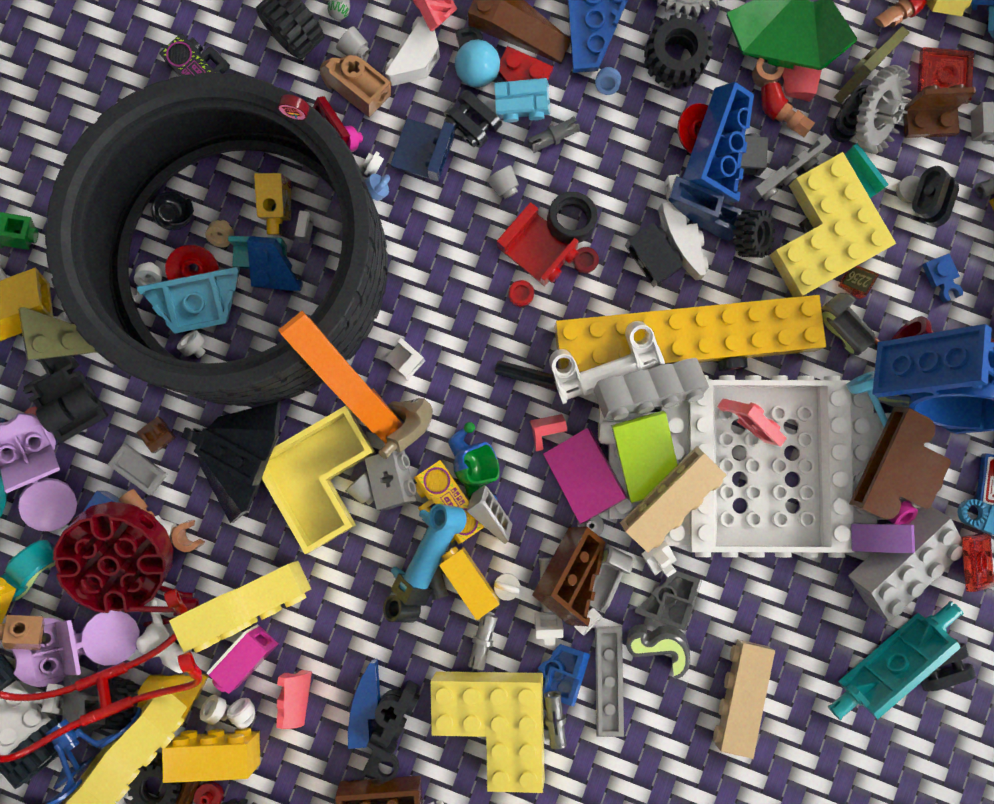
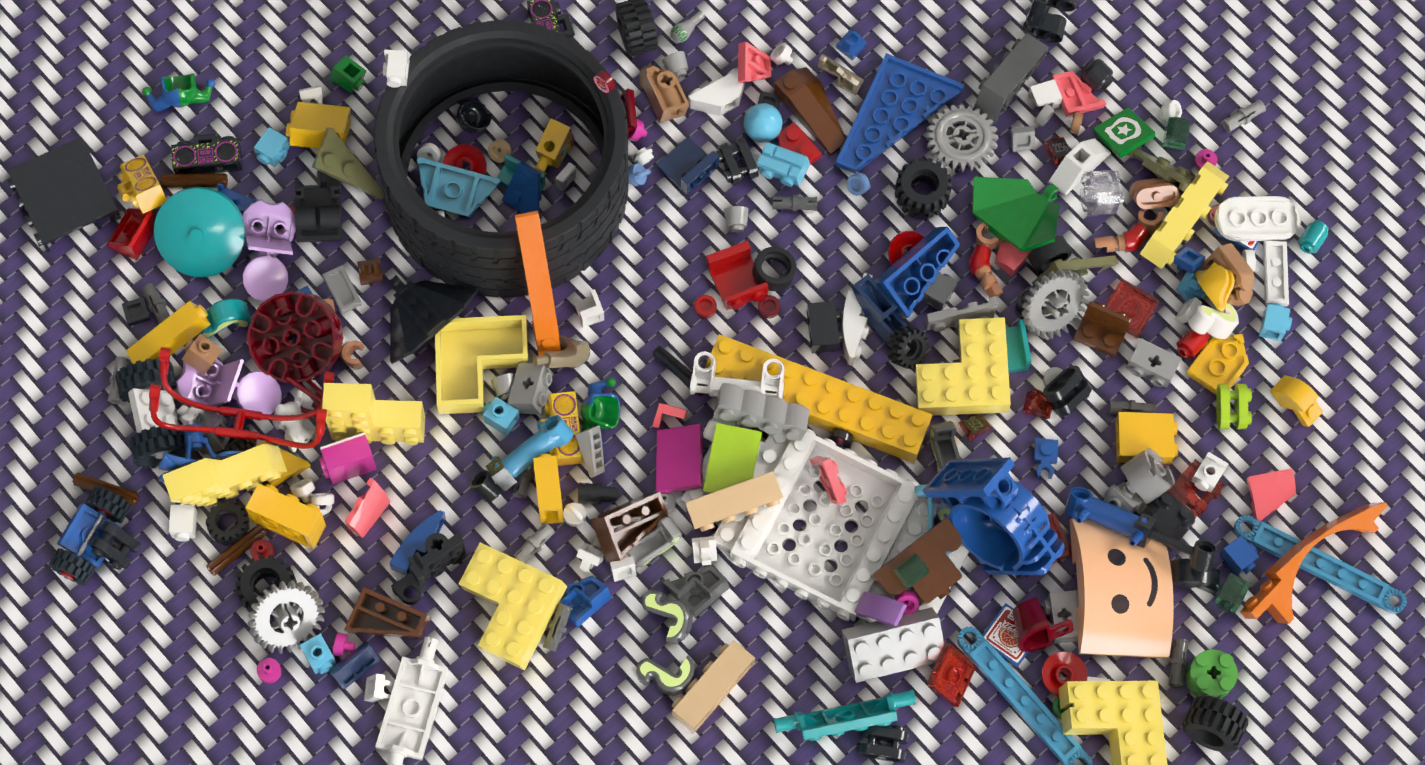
camera: 25 degrees right, 15 degrees down
light grey tile [595,626,624,737] -> none
none -> white brick [383,50,410,88]
none -> medium azure brick [482,397,520,436]
none -> black hinge [578,482,620,504]
none -> dark grey animal [636,656,695,696]
none -> clear green piece [893,553,930,589]
none -> clear red slope [1023,389,1052,419]
none -> black tyre [1027,235,1073,274]

